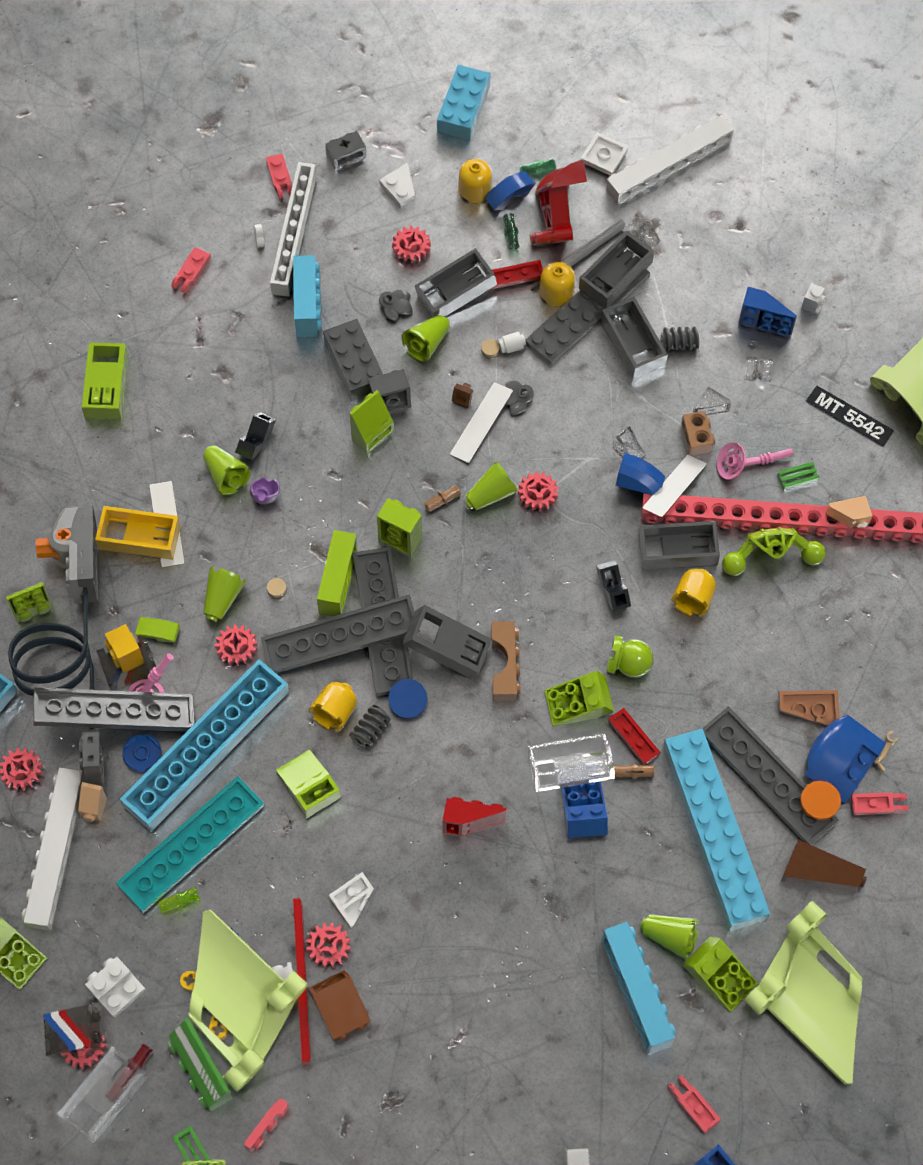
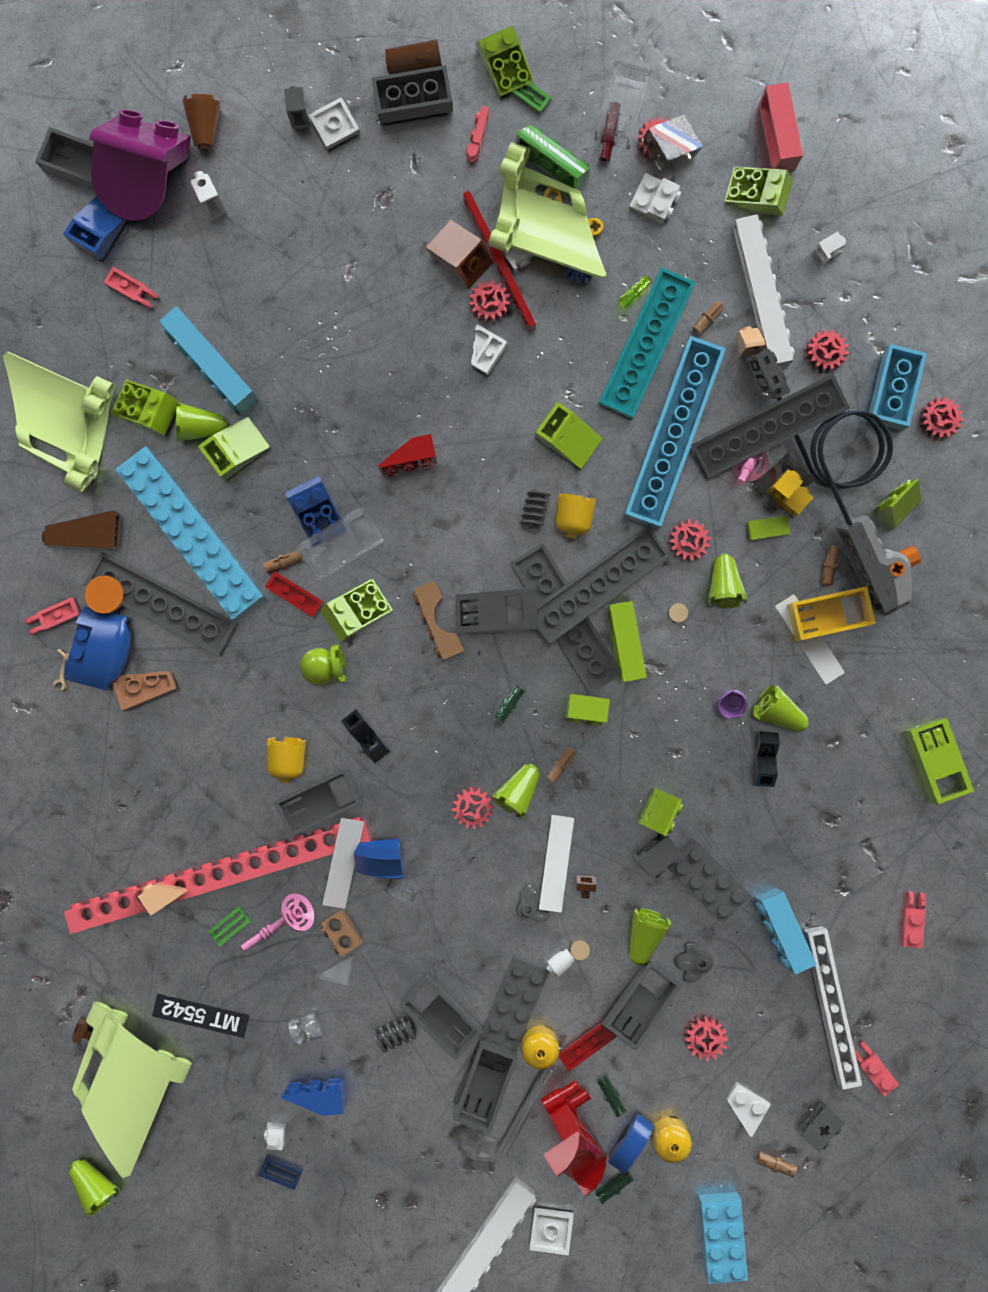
camera: 160 degrees right, 20 degrees up
blue tile [122,734,162,773] -> none
white tile [254,224,264,248] -> none
blue tile [388,678,427,718] -> none
lime piece [722,527,826,576] -> none
none -> lime slope [198,417,270,481]
none -> dark blue tile [258,1155,303,1190]
none -> clear green pin [494,685,526,723]
none -> medium nougat axle [692,301,724,335]
none -> medium nougat pin [755,1151,797,1178]
none -> medium nougat pin [821,546,841,586]

